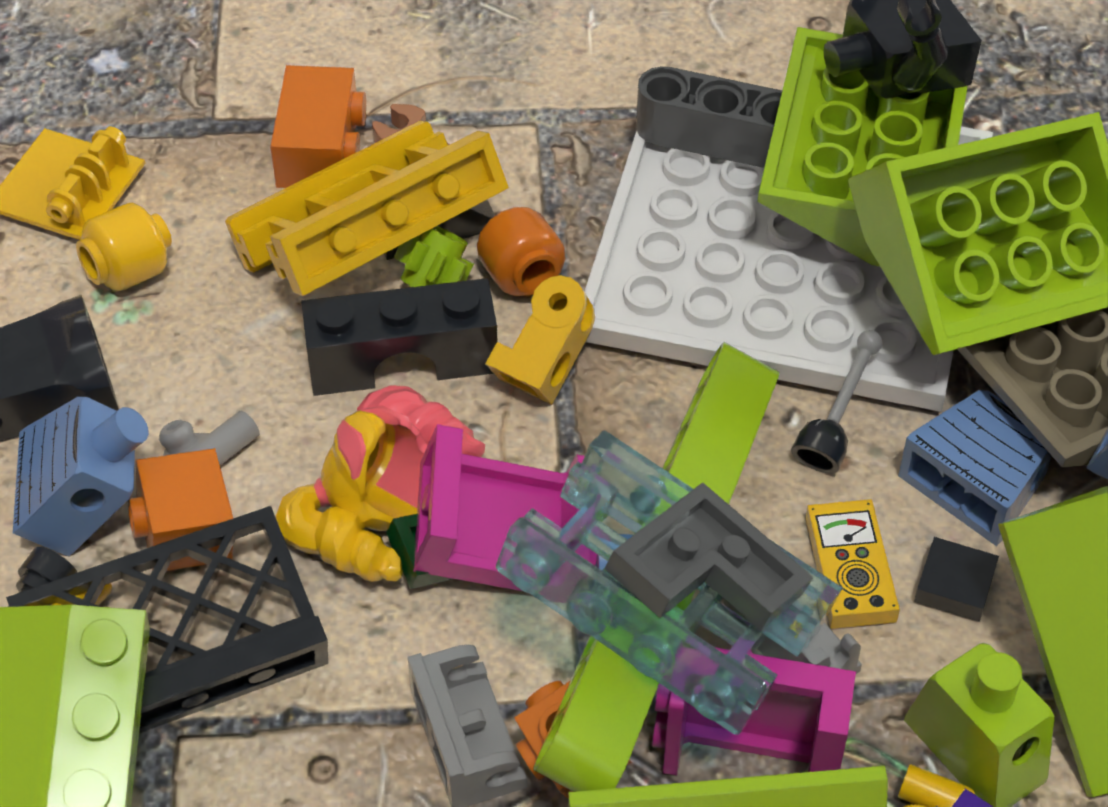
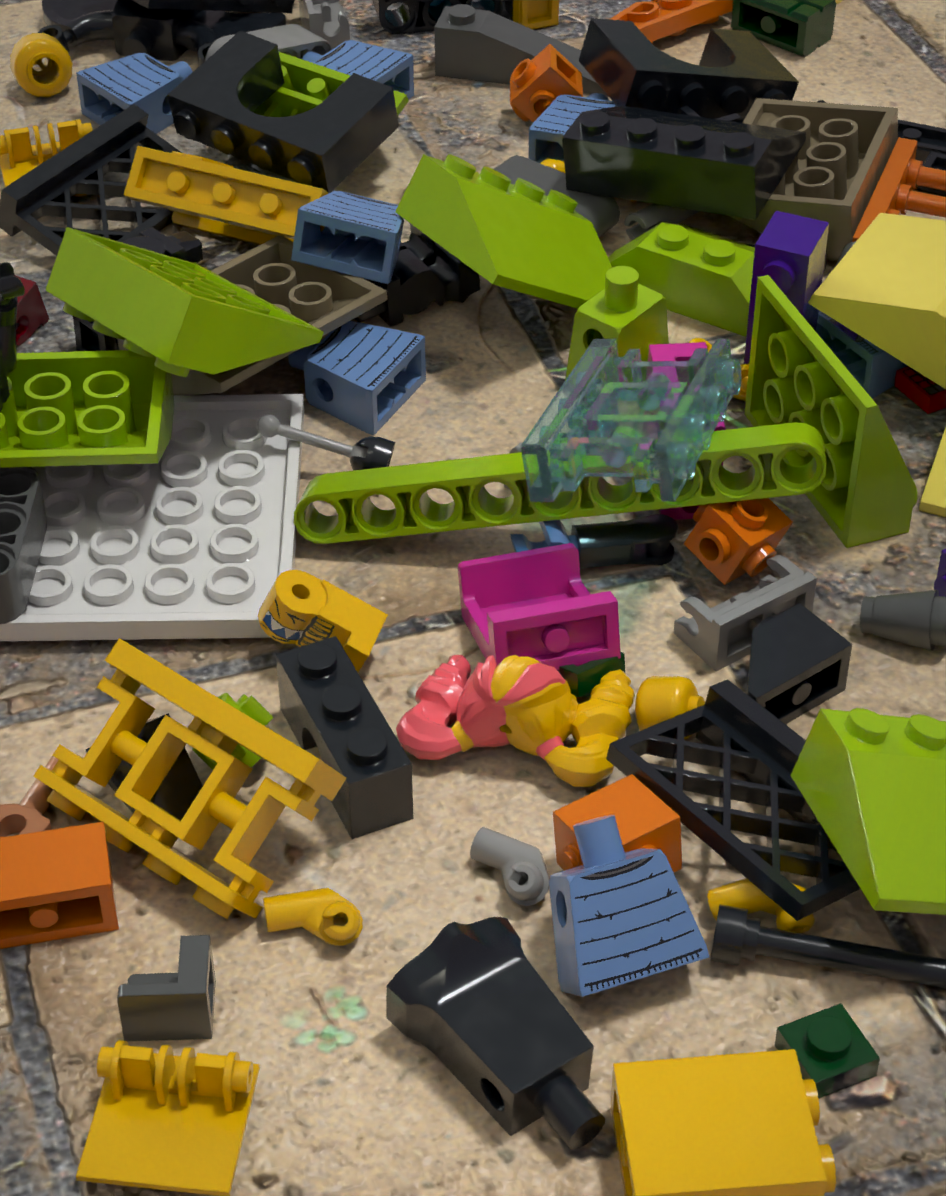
camera: 105 degrees left, 10 degrees down
yellow head [76,202,172,291] -> none
orange head [477,207,566,296] -> none
dark grey plate [604,482,813,631] -> none
yellow tile [805,499,900,629] -> none
black tile [914,537,999,622] -> none
none -> dark grey panel [117,935,216,1041]
none -> yellow arm [263,888,363,946]
none -> yellow piece [635,676,705,740]
none -> black slope [746,603,852,724]

